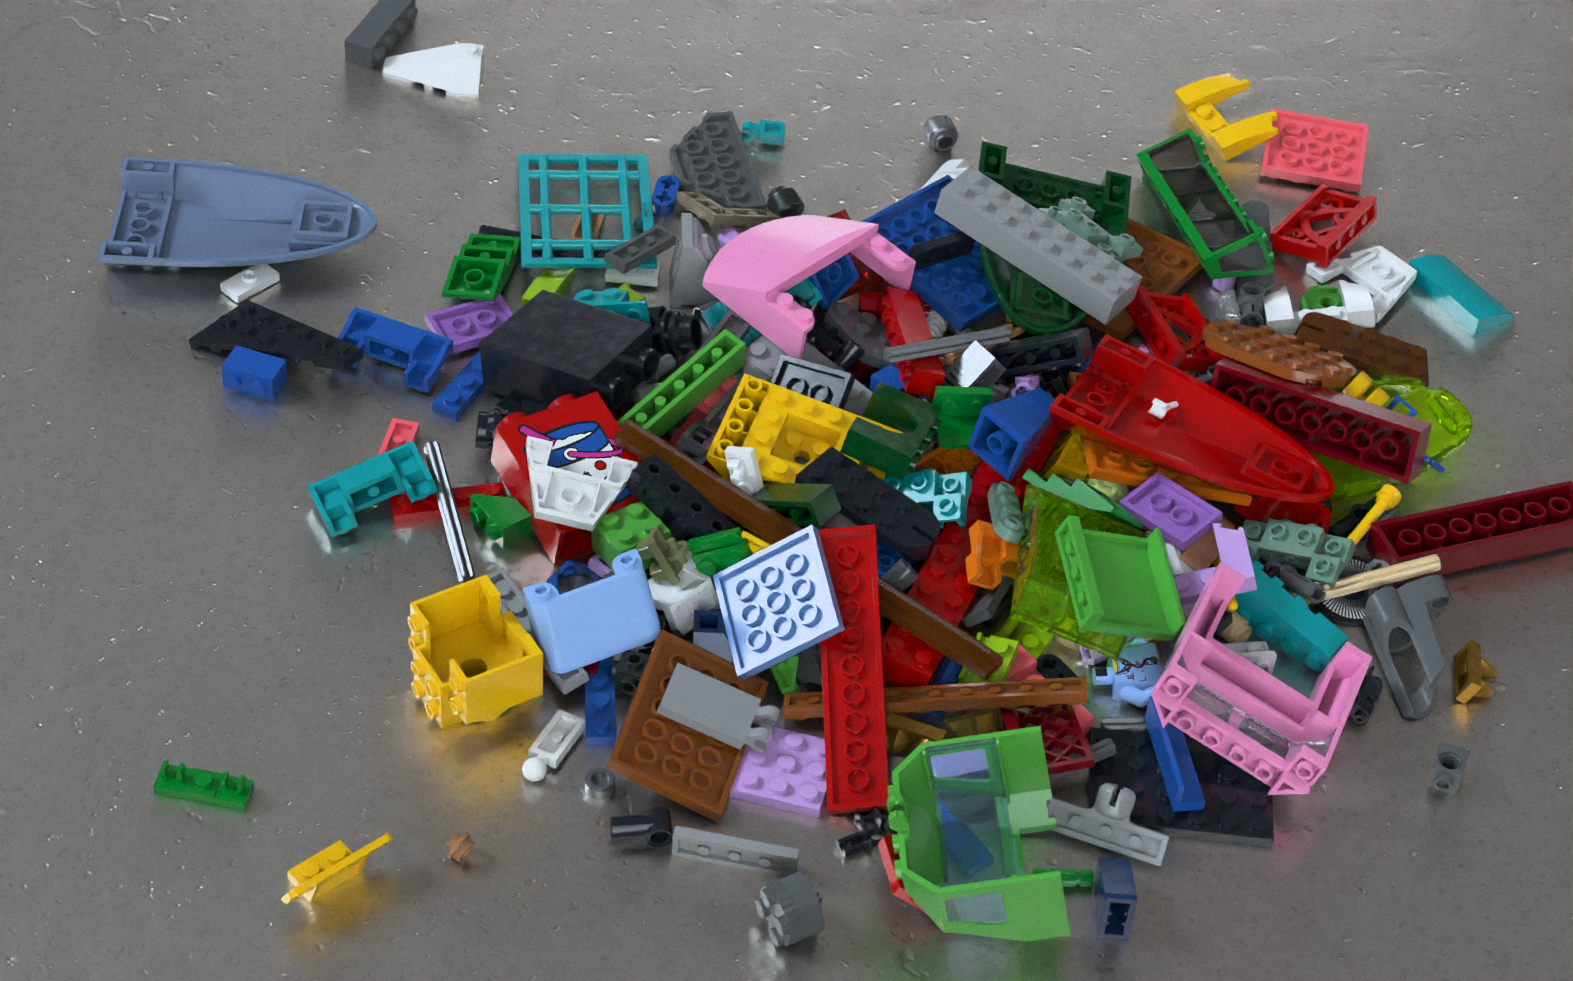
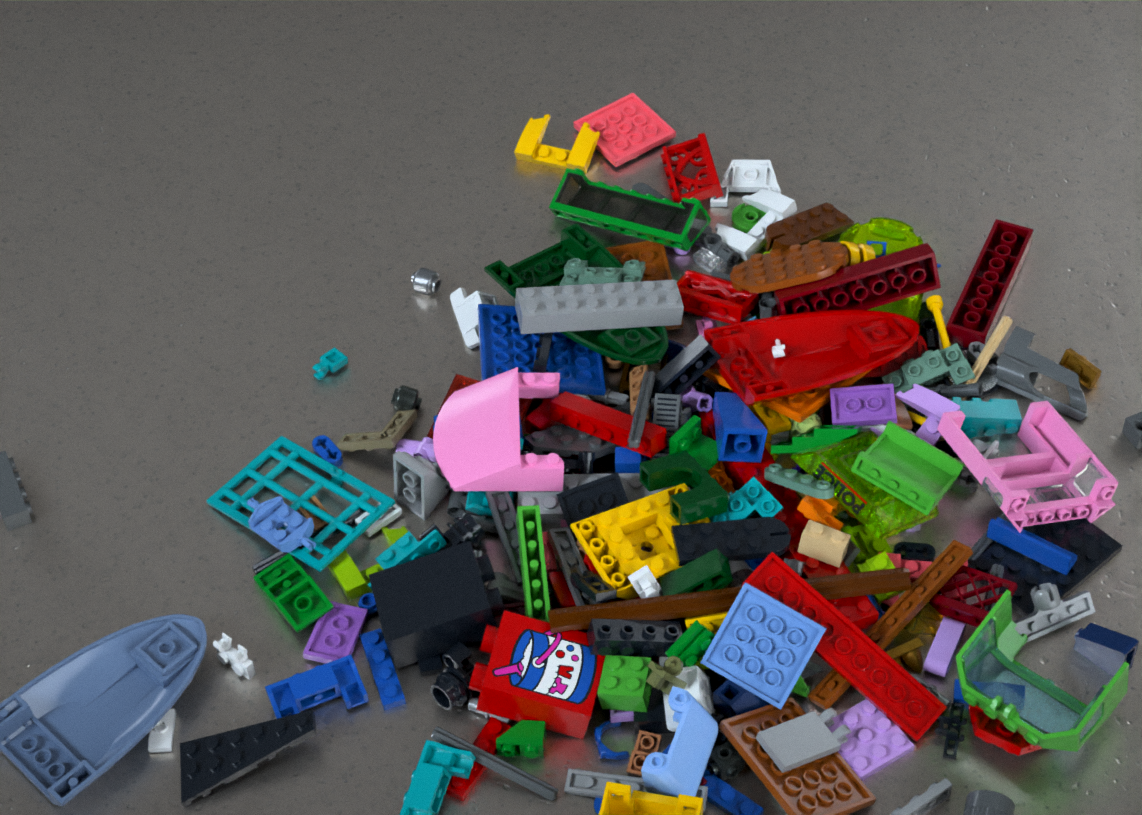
camera: 40 degrees left, 5 degrees up
blue brick [221,345,288,401] -> none
coral plate [378,418,420,455] -> none
white wedge [383,43,484,99] -> none
white wing [526,436,638,531] -> none
dark grey tile [604,224,677,274] -> none
dark grey plate [669,111,767,209] -> none
green axle [1032,868,1094,887] -> none
light blue torso [1092,637,1163,707] -> none
teal slope [1409,254,1514,336] -> none
none -> white plate [213,633,256,680]
none -> medium blue plate [247,496,316,553]
none -> tan brick [797,519,851,568]

